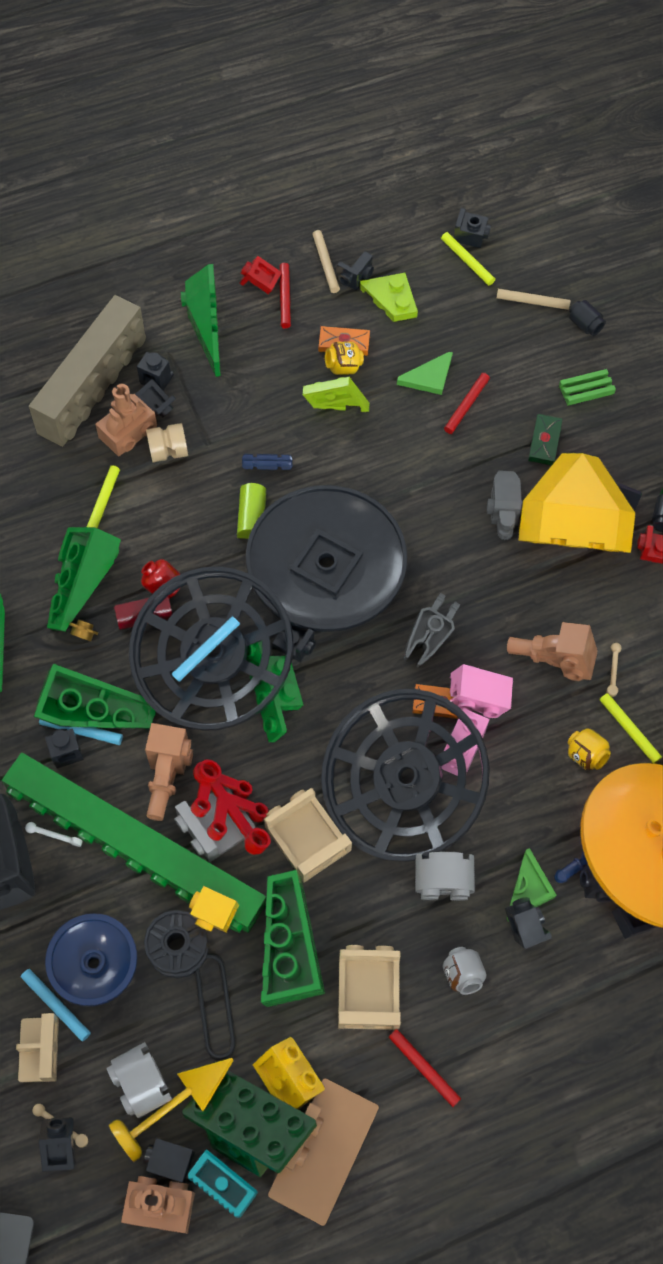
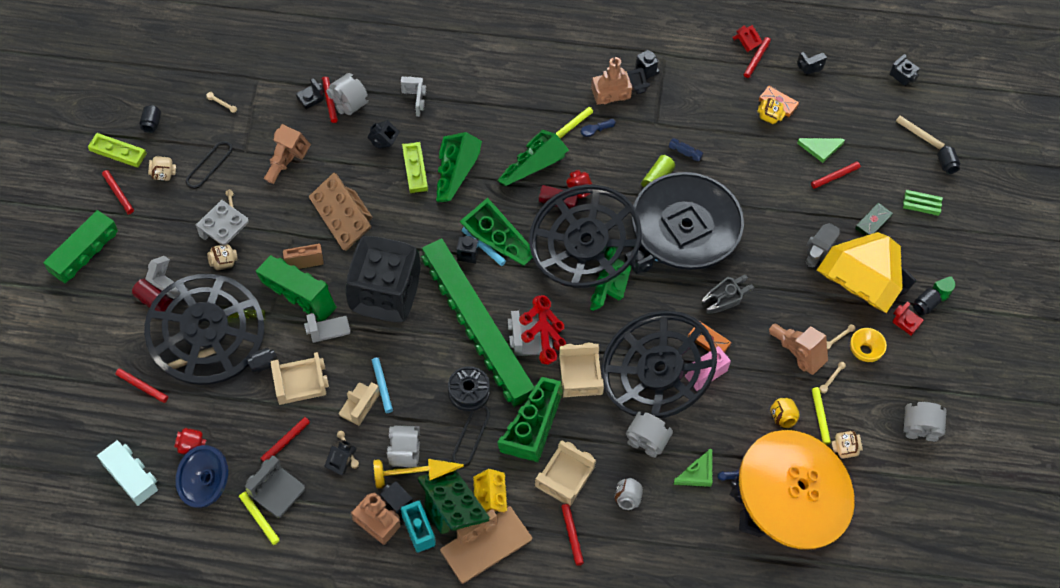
camera: 30 degrees right, 5 degrees down
white hinge [25,822,83,847] -> none
dark tan brick [29,295,146,447] -> none
dark blue dish [45,914,137,1006] -> none
pearl gold plate [69,620,98,641] -> none
nougat brick [145,723,193,821] -> none
tan wheel [146,423,188,463] -> none
medium azure bar [172,616,240,682] -> none
green wedge [181,264,220,377] -> none
yellow brick [189,886,239,933] -> none
lime wing [302,377,370,412] -> none
tan bar [312,230,340,293] -> none
lime wing [360,273,418,322] -> none
neon yellow bar [441,232,495,286] -> none
bright pink hinge [449,664,513,718] -> none
black brick [505,897,552,949] -> none
none -> dark blue piece [580,119,616,137]
none -> tan hinge [827,324,856,350]
none -> yellow piece [850,328,887,362]

